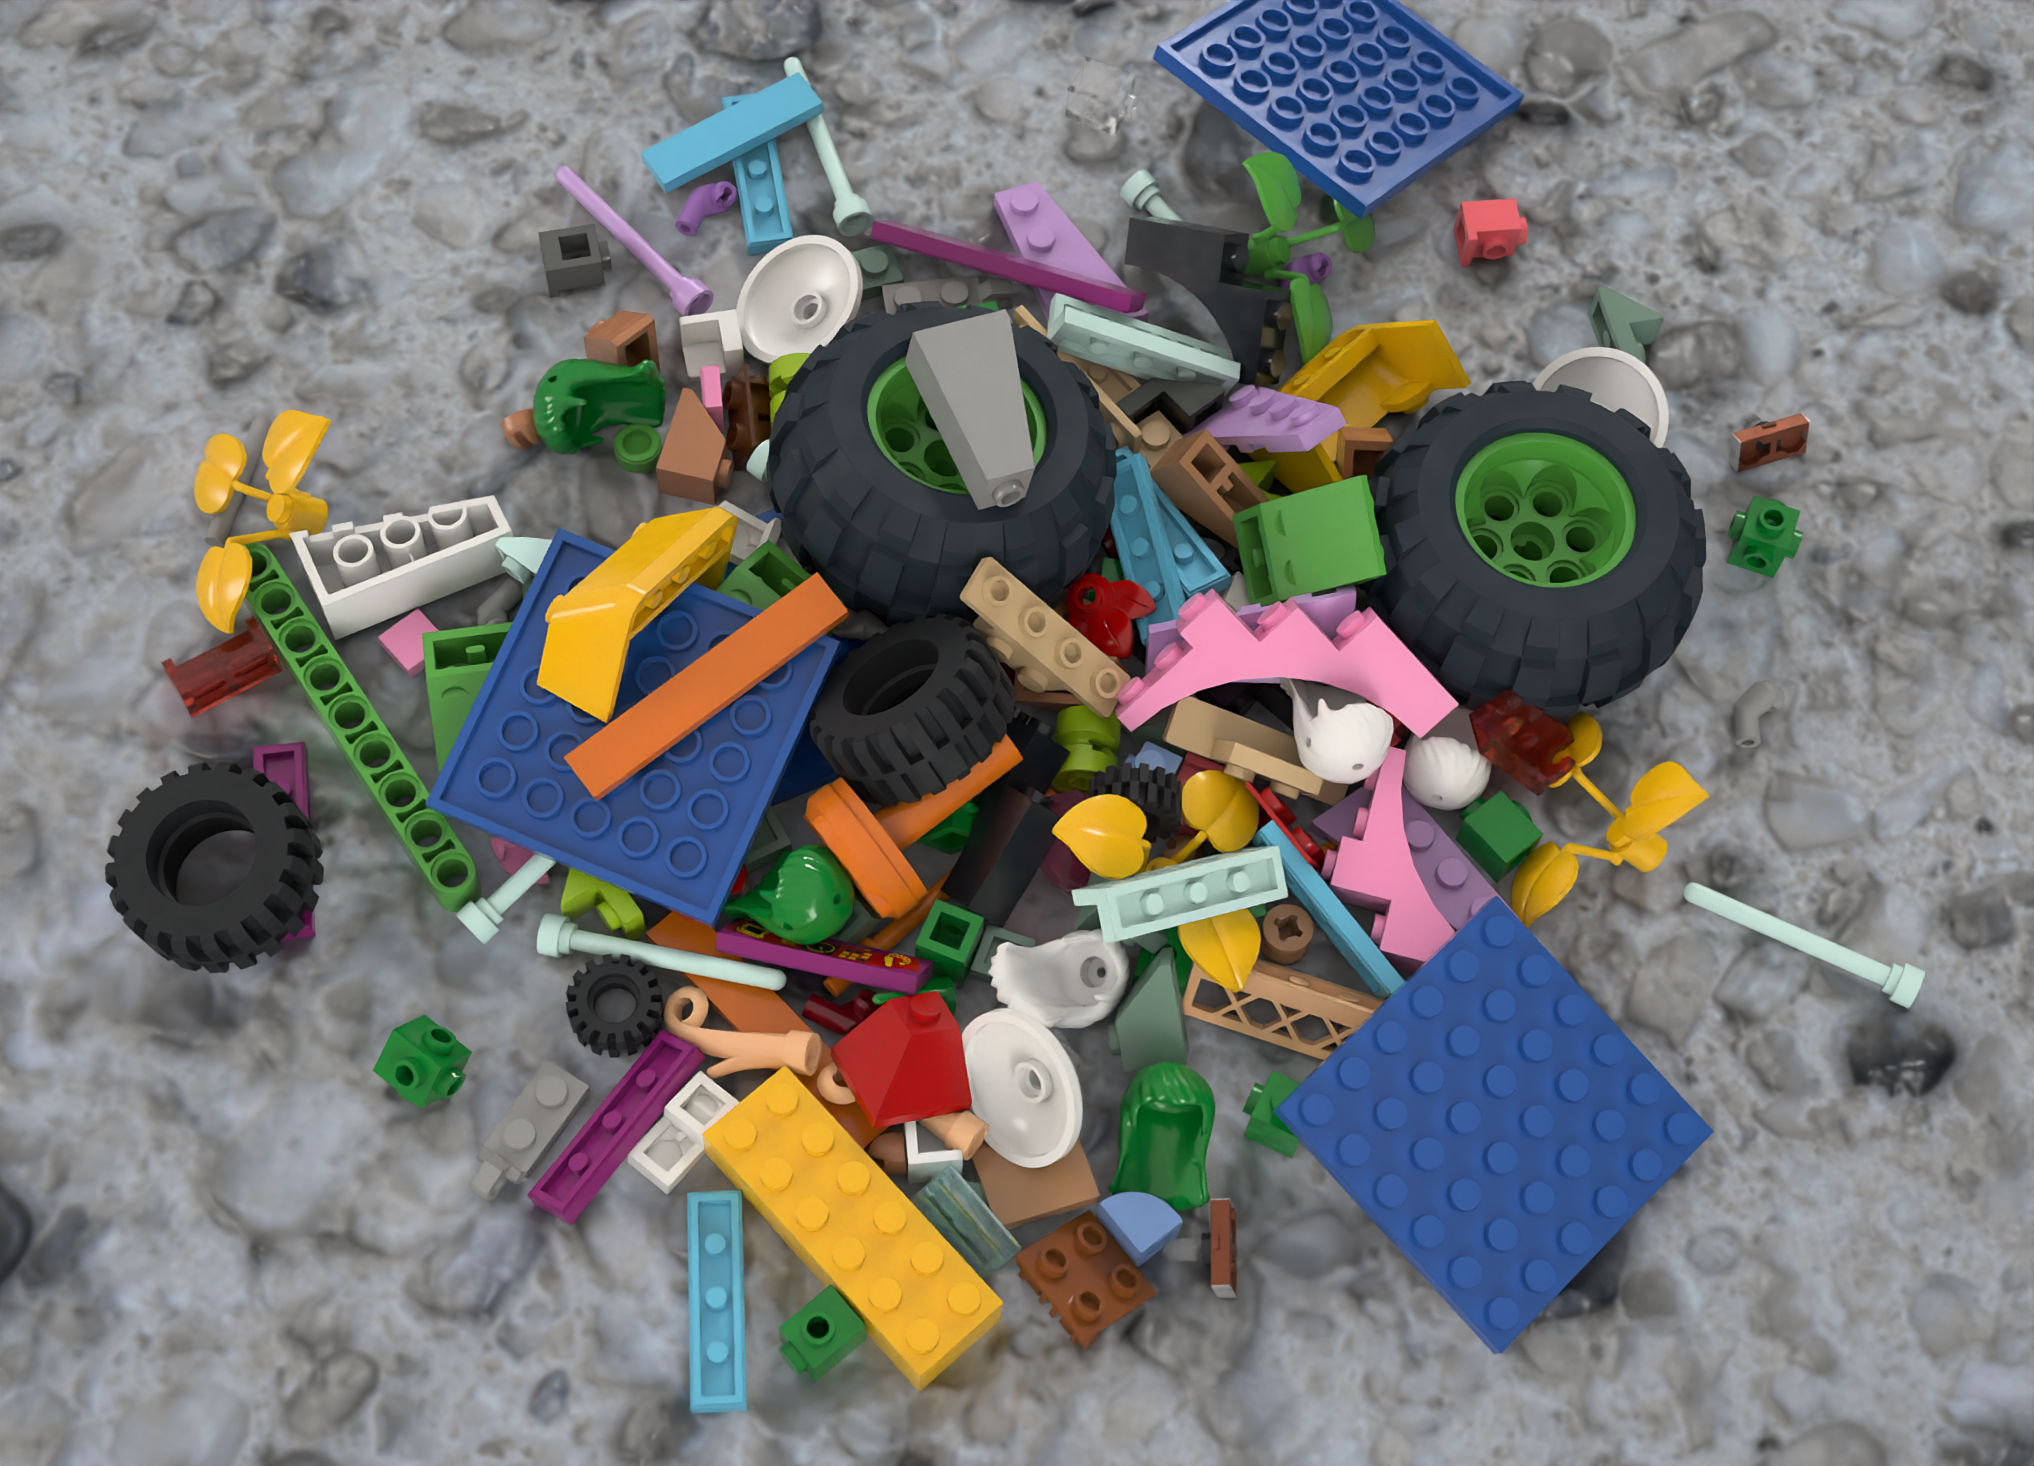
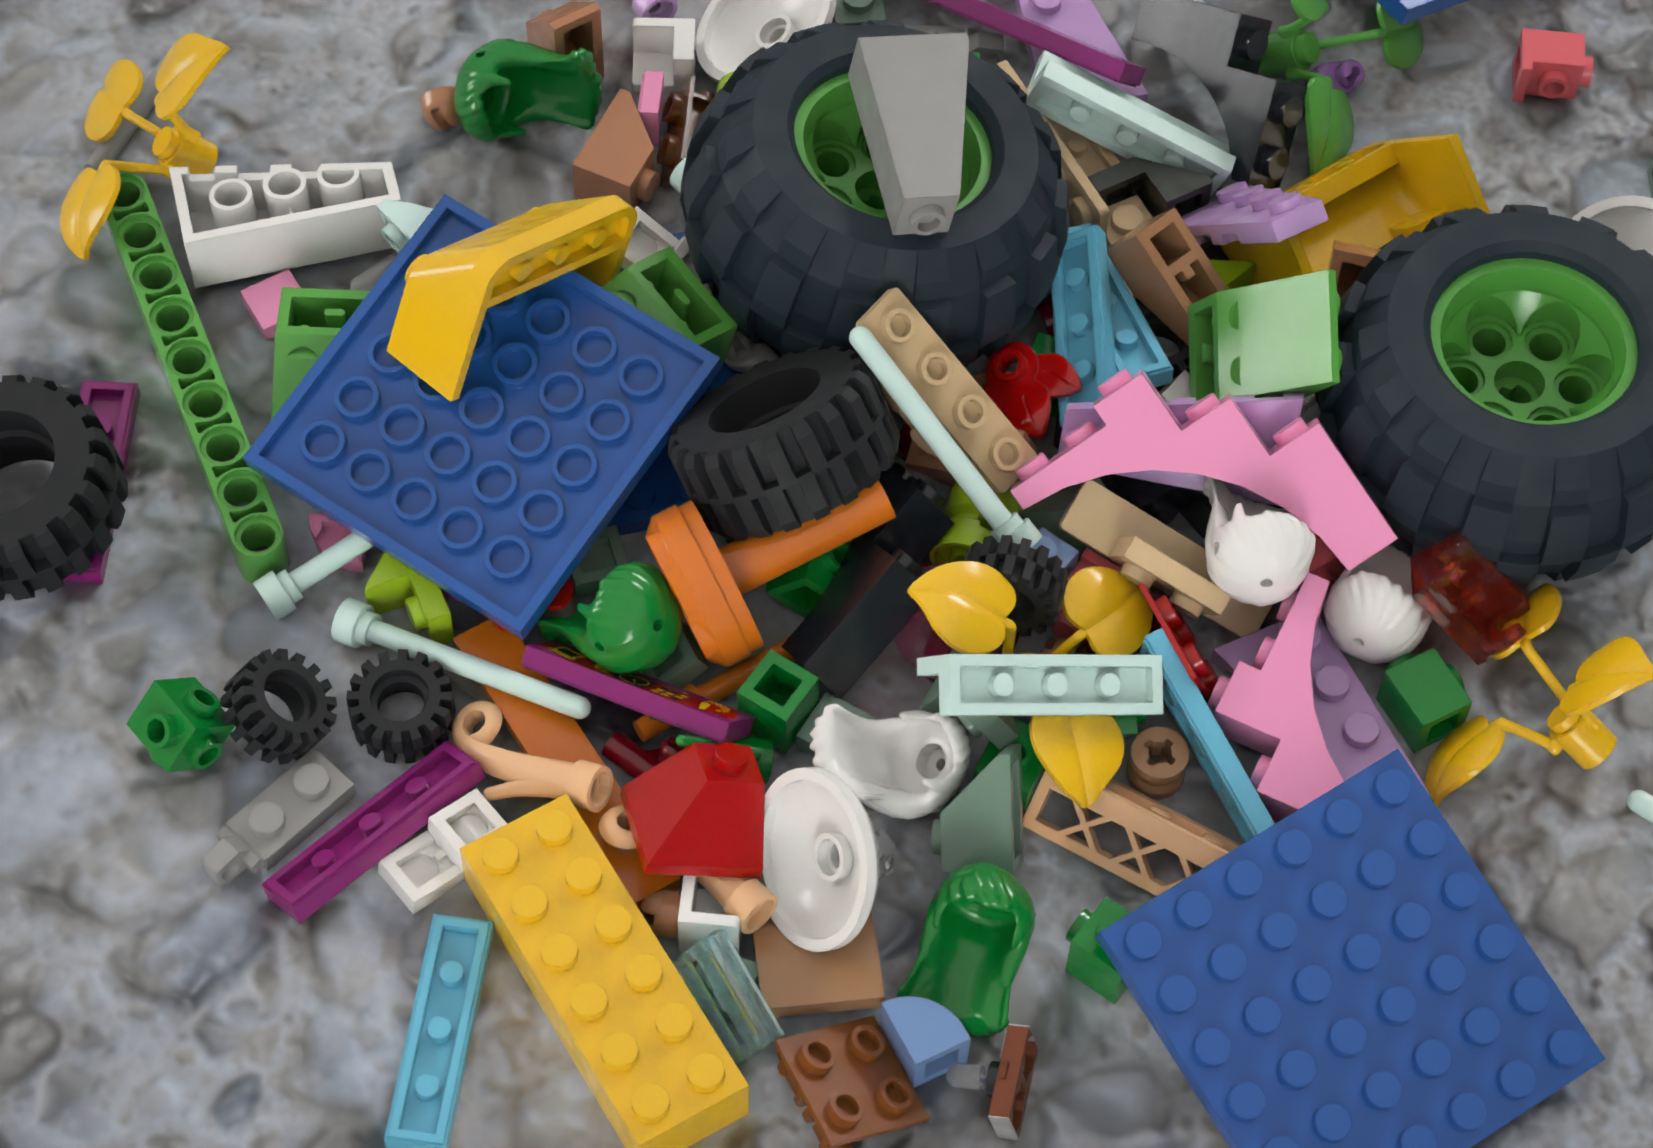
camera: 15 degrees right, 5 degrees down
clear red hinge [161,616,283,718] -> none
orange tile [564,572,849,802] -> none
bright green tile [613,423,662,473] -> none
green brick [778,1284,866,1382] -> none
none -> black tyre [220,648,337,765]
none -> light aqua piece [849,326,1042,548]

